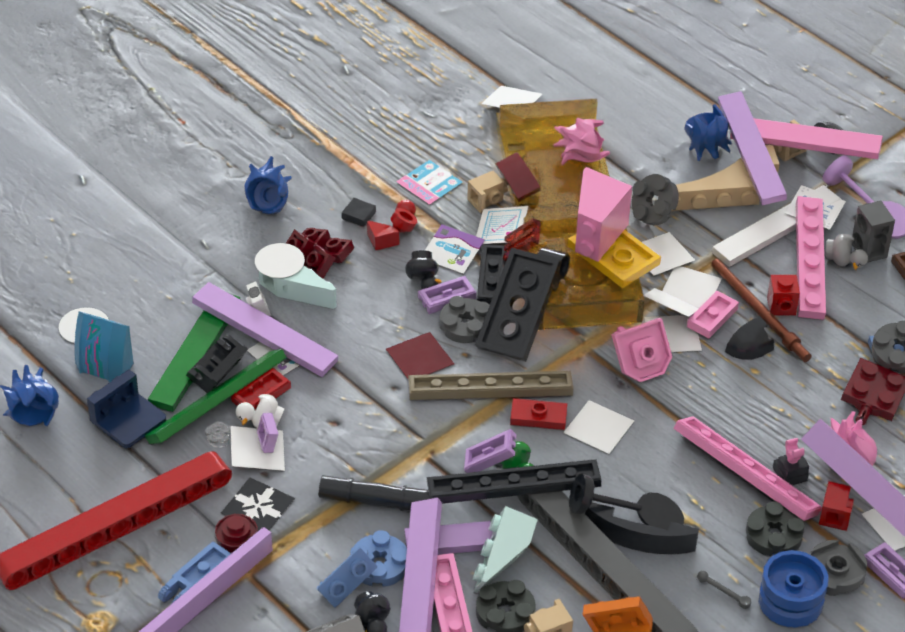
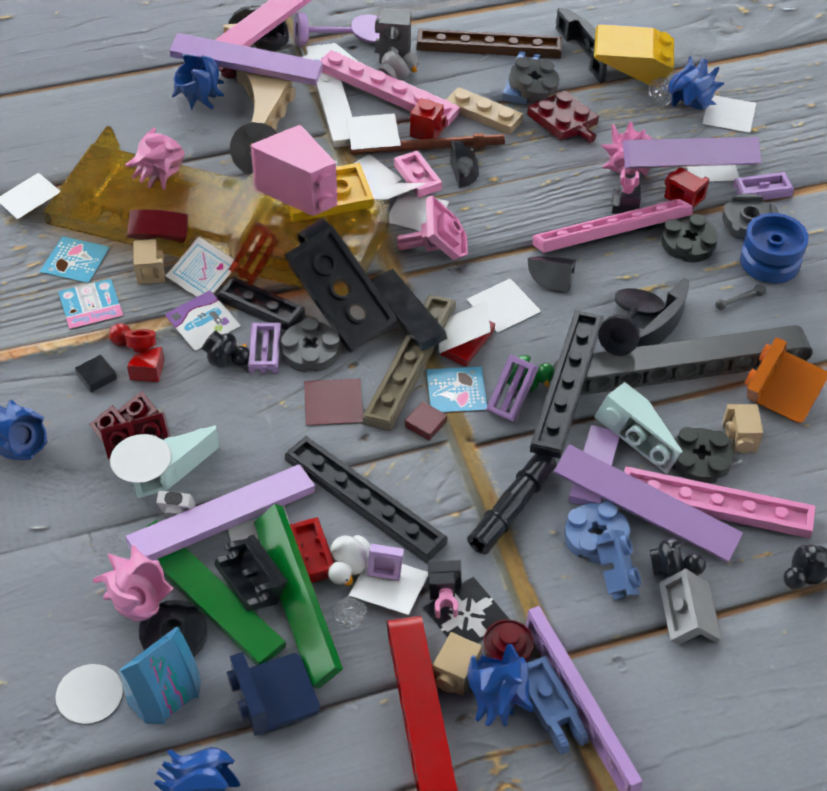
camera: 65 degrees left, 5 degrees up
none -> medium azure sticker [40,236,110,283]
none -> bright pink hair [93,545,173,621]
none -> black tile [139,600,207,657]
none -> black hair [253,21,289,52]
none -> black tile [285,436,448,564]
none -> white sticker [347,114,401,150]
none -> black tile [370,269,447,351]
none -> tile [405,401,447,441]
none -> medium azure sticker [426,366,487,412]
none -> black piece [427,560,462,618]
none -> tan brick [432,632,482,696]
none -> white sticker [439,302,491,353]
none -> tan plate [446,87,523,135]
none -> blue hair [468,644,534,727]
none -> black brick [527,256,576,292]

